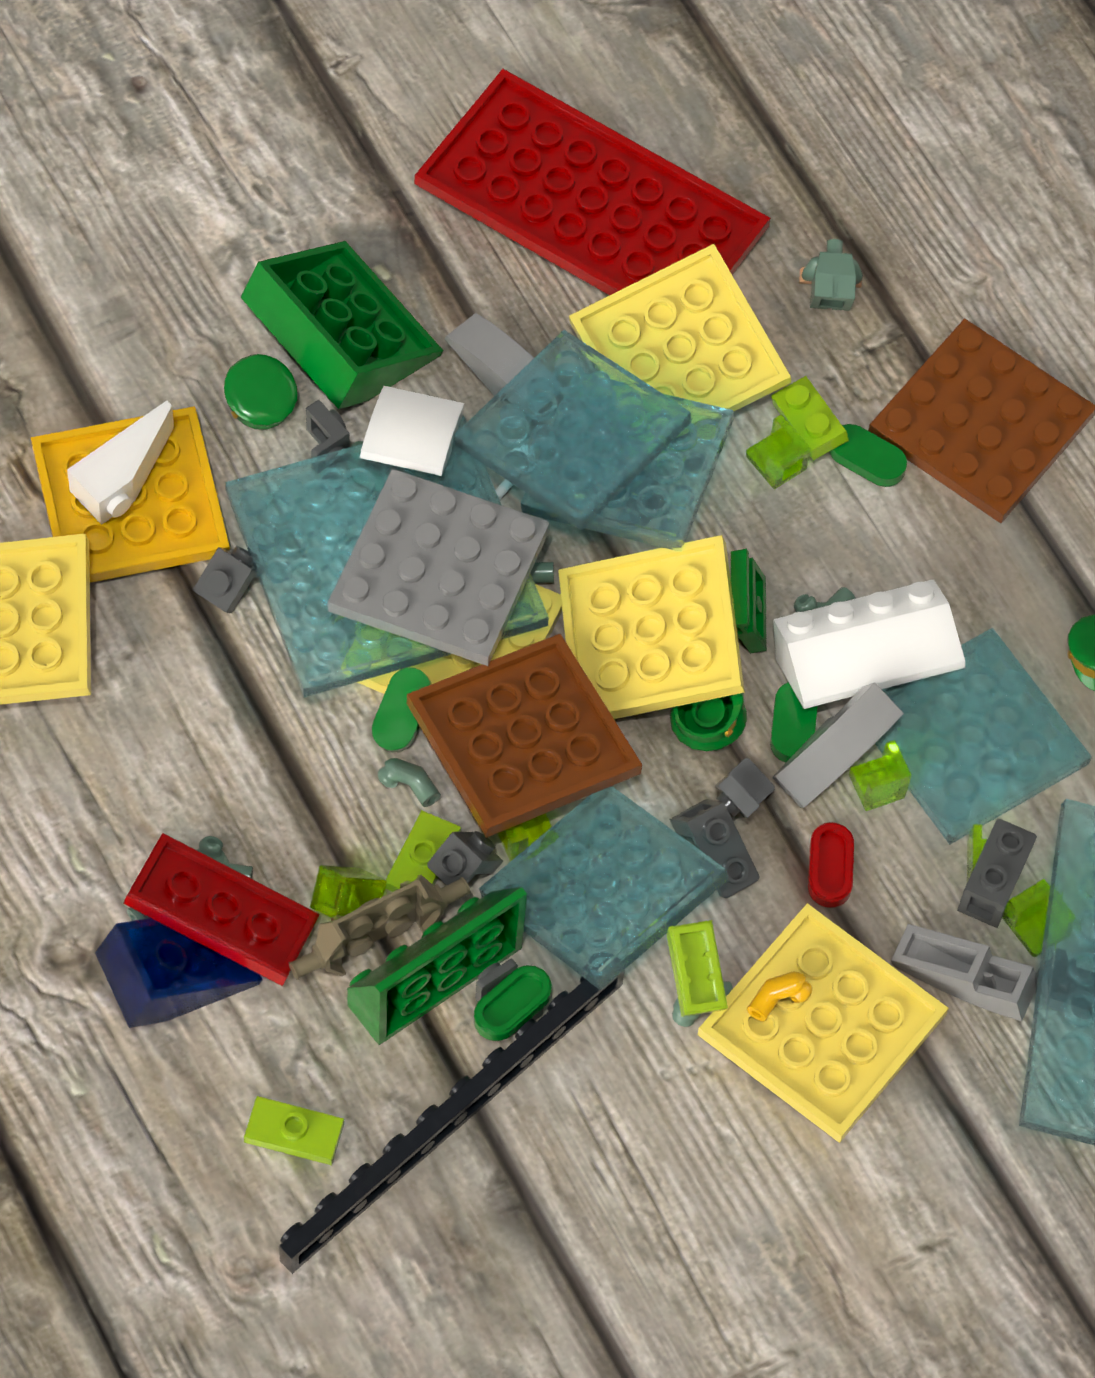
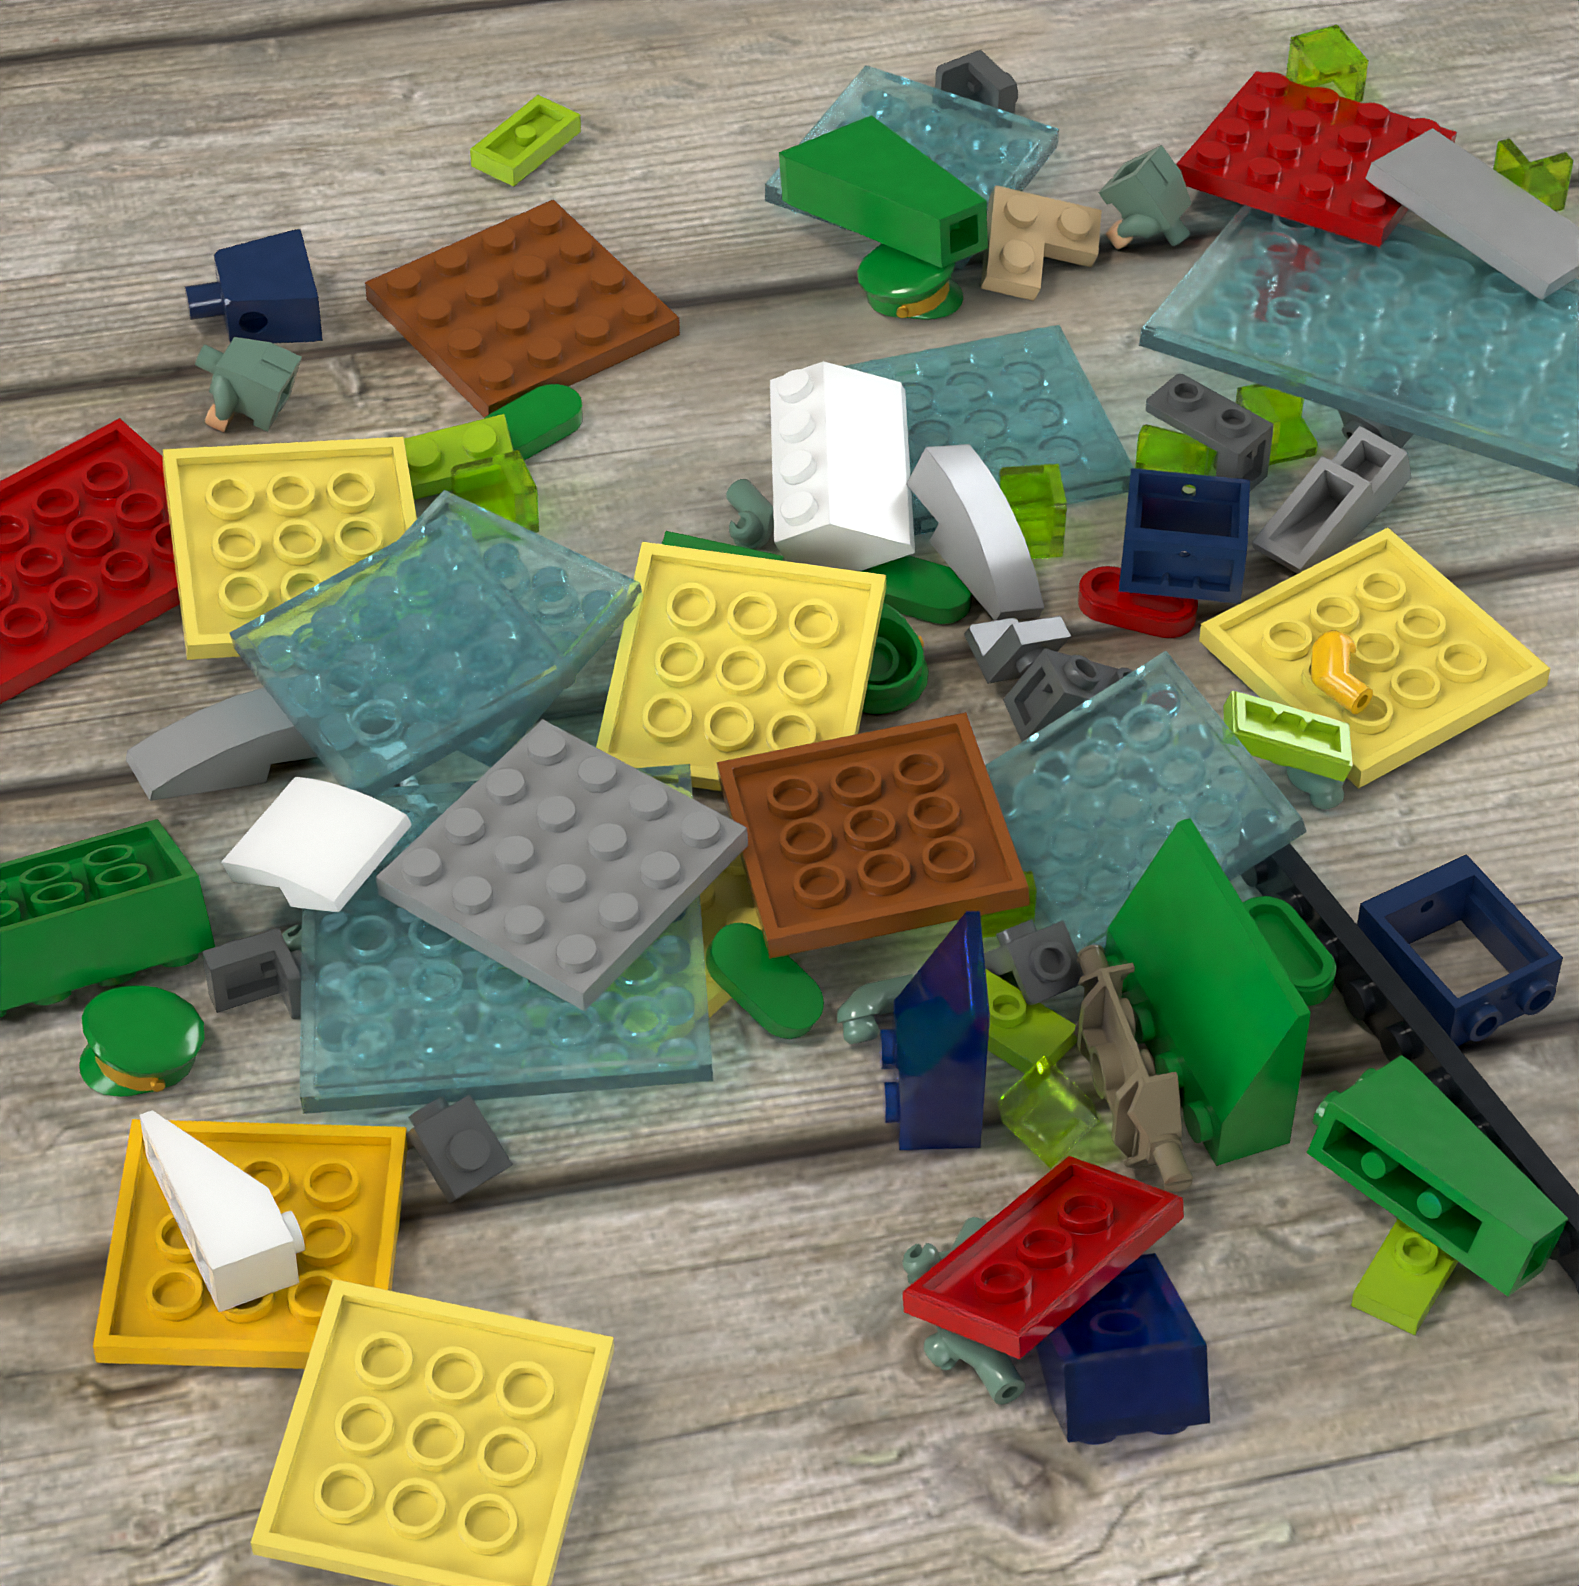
camera: 70 degrees left, 15 degrees down
none -> dark blue torso [185,229,323,344]
none -> clear blue slope [879,911,990,1150]
none -> dark blue window [1119,468,1250,604]
none -> green slope [1307,1055,1568,1296]
none -> dark blue window [1357,854,1563,1047]

